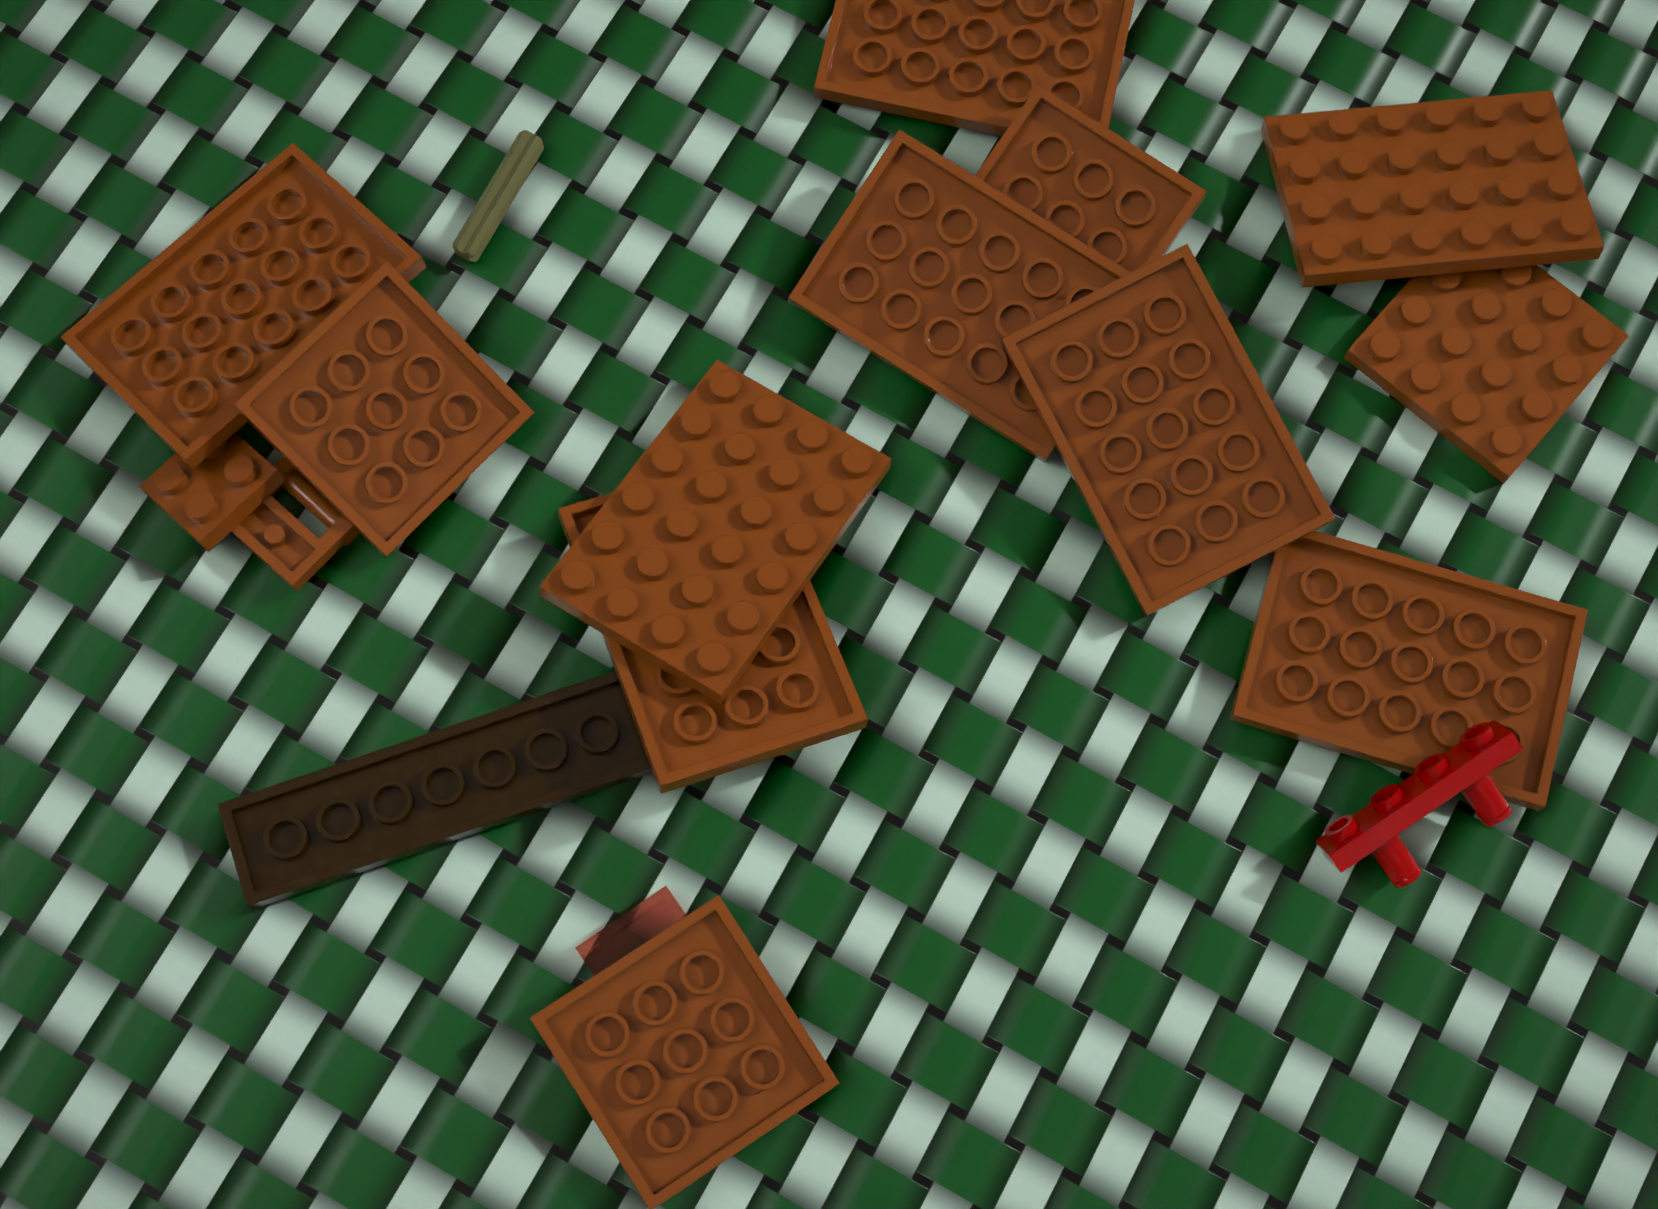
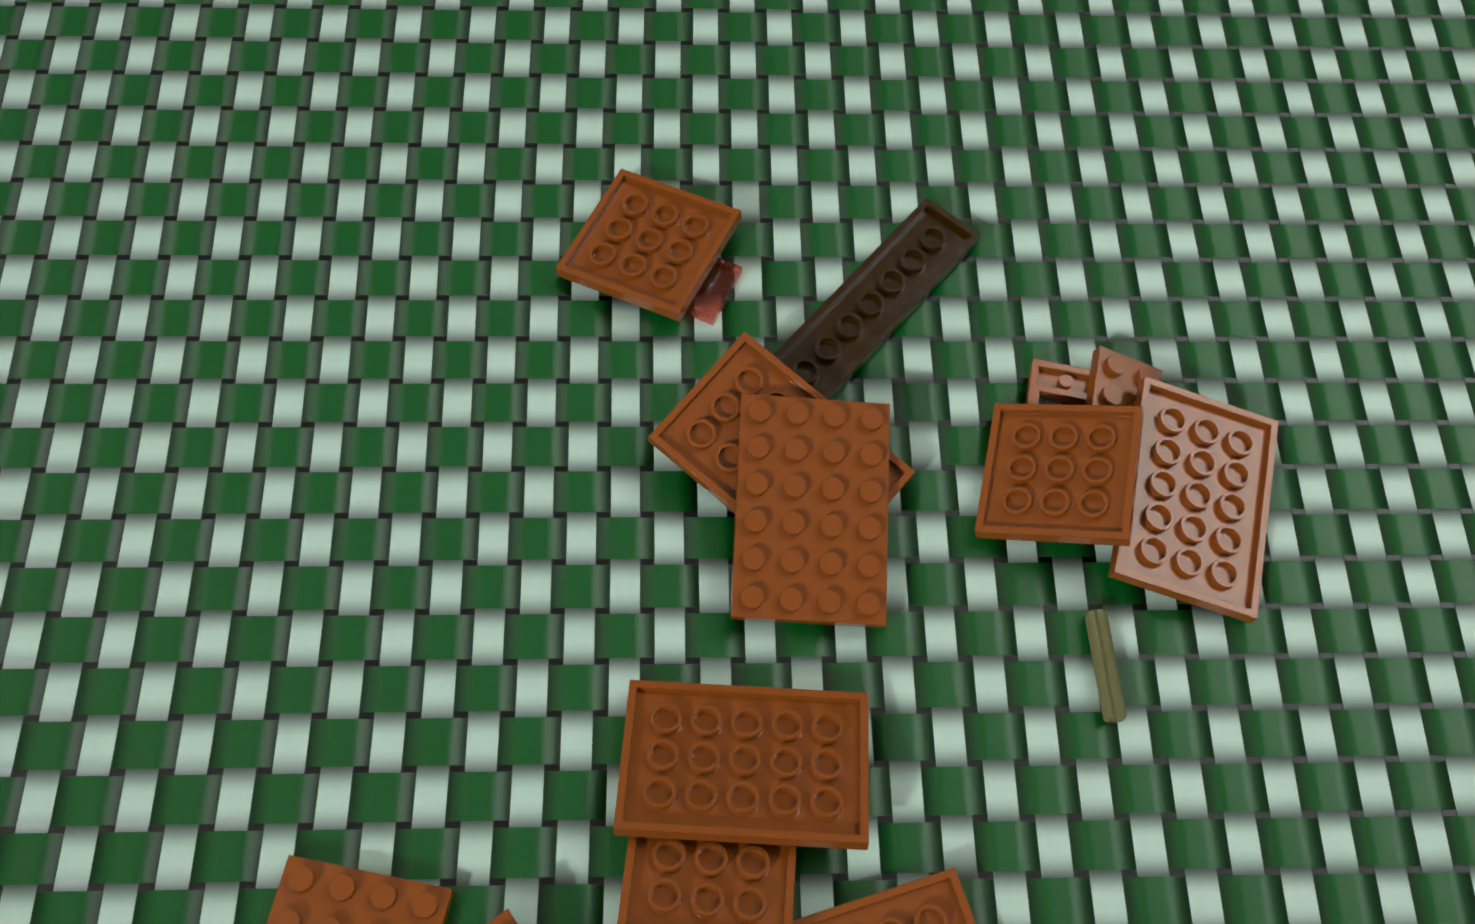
camera: 150 degrees right, 10 degrees down
dark orange plate [1002,244,1335,617] -> none
dark orange plate [1229,531,1588,811] -> none
red plate [1315,719,1523,888] -> none

